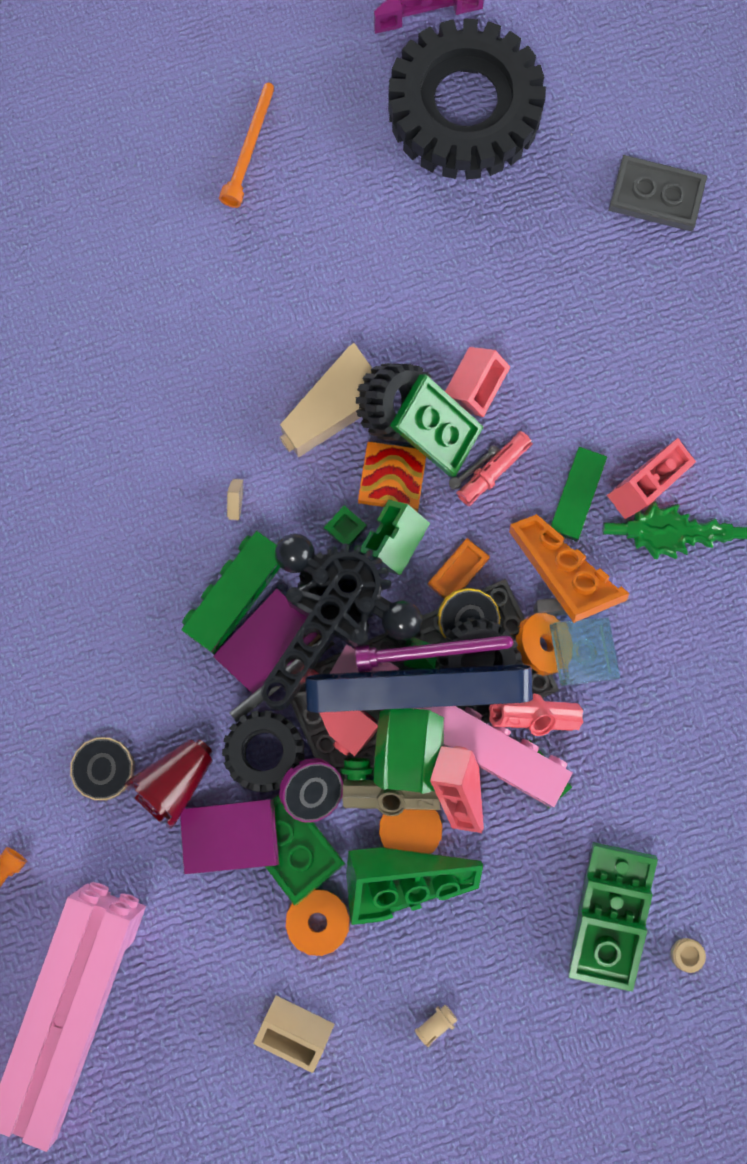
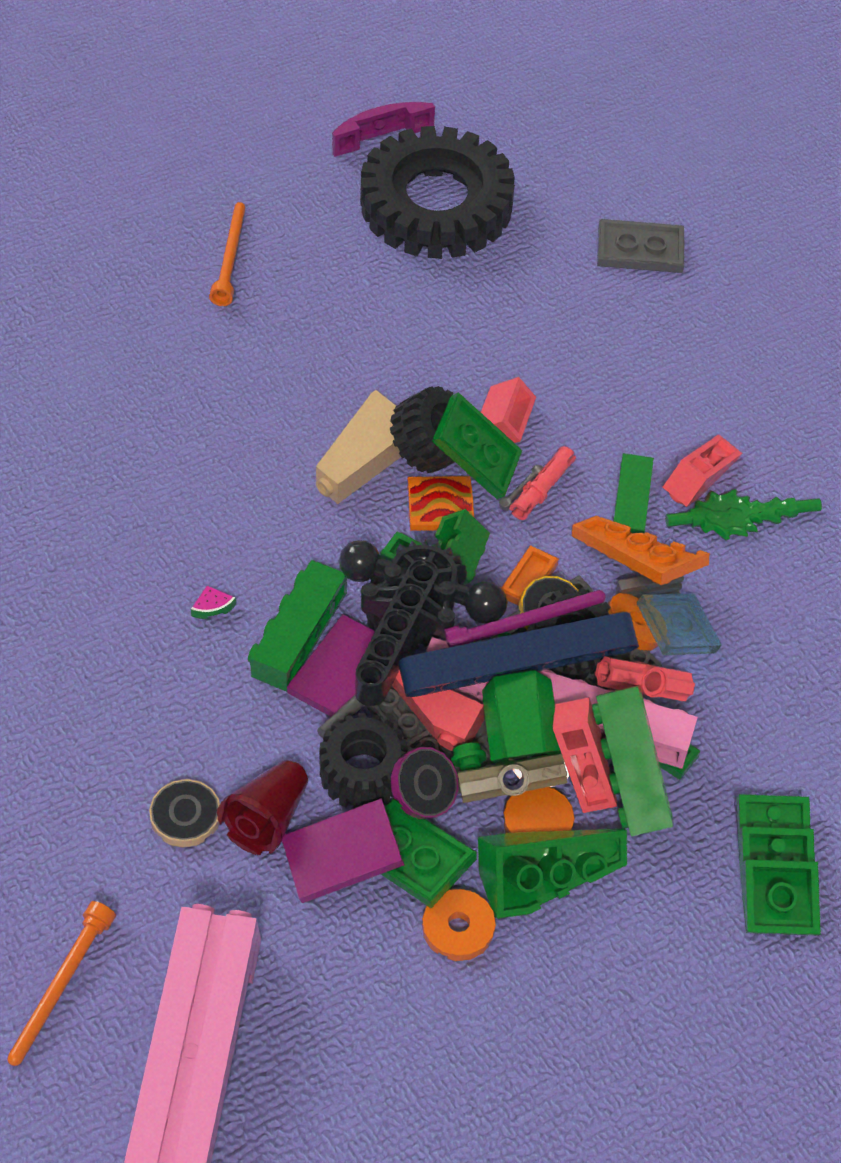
camera: 15 degrees left, 25 degrees down
tan tile [227,479,243,520] -> none
tan brick [253,995,334,1073] -> none
tan pin [415,1005,458,1047] -> none
none -> tile [191,586,236,619]
none -> green brick [592,685,674,836]

